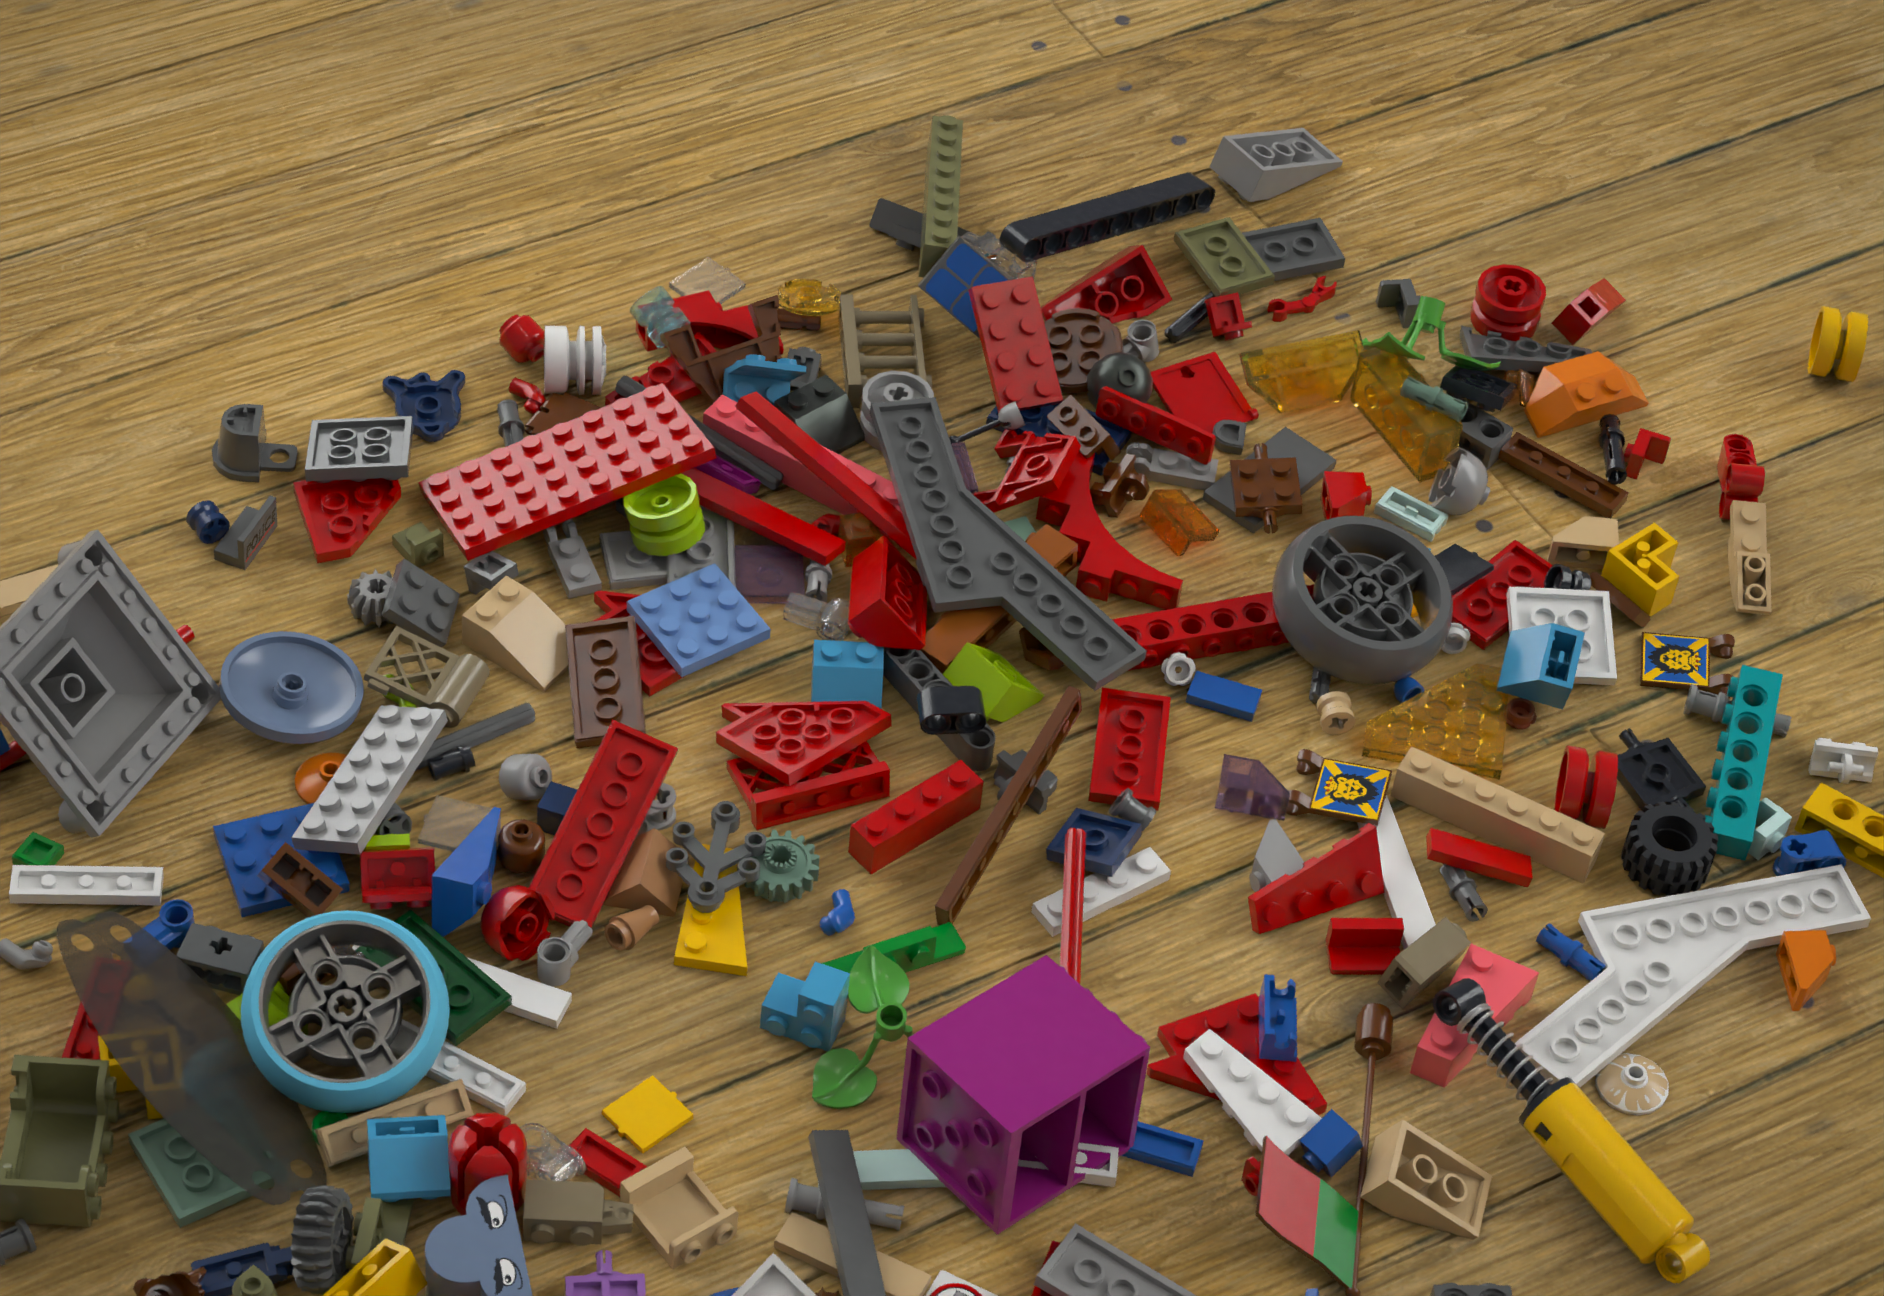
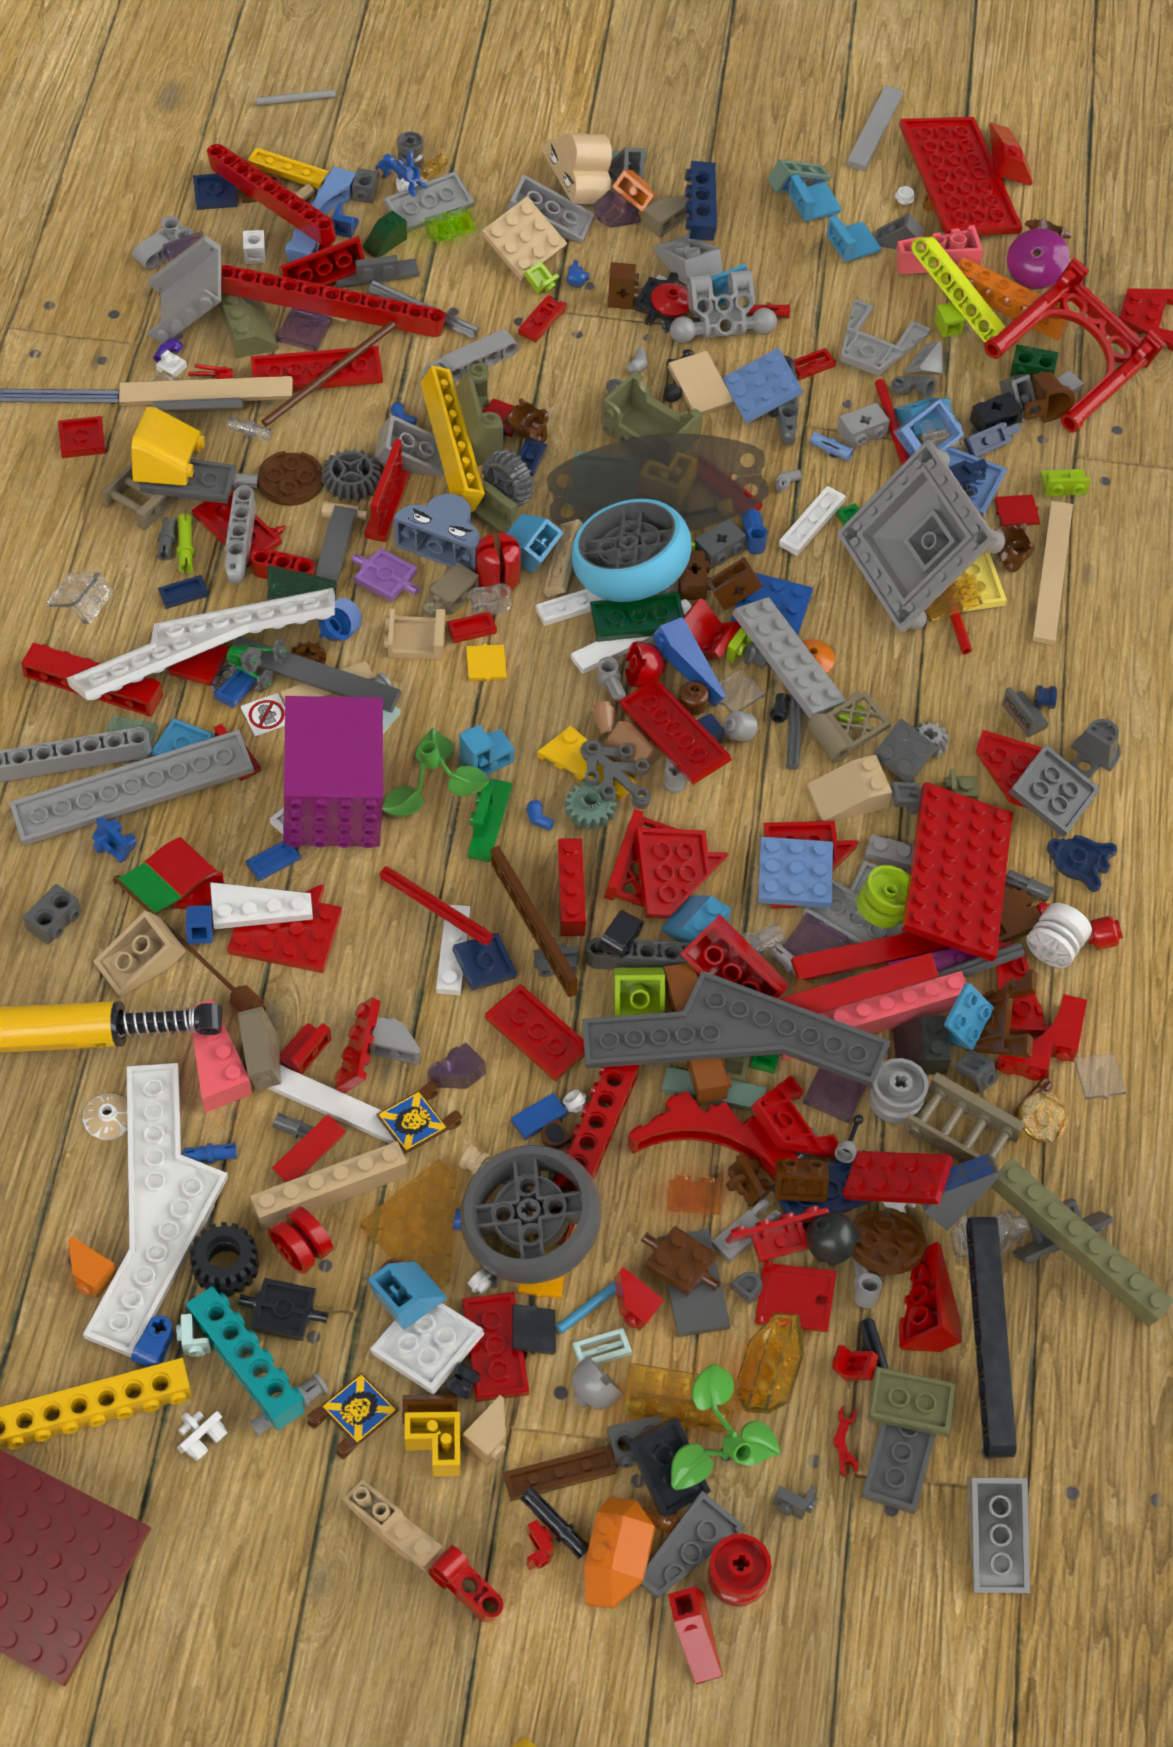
camera: 130 degrees right, 10 degrees up
sand blue dish [219,631,364,744] -> none
reddish brown tile [565,616,646,748] -> none
clear light blue wheel [630,286,691,348] -> none
dark grey bush [1109,788,1156,831] -> none
blue hinge [1259,974,1297,1062] -> none
sand green pin [1400,376,1468,422] -> none
none -> tile [541,1118,572,1149]

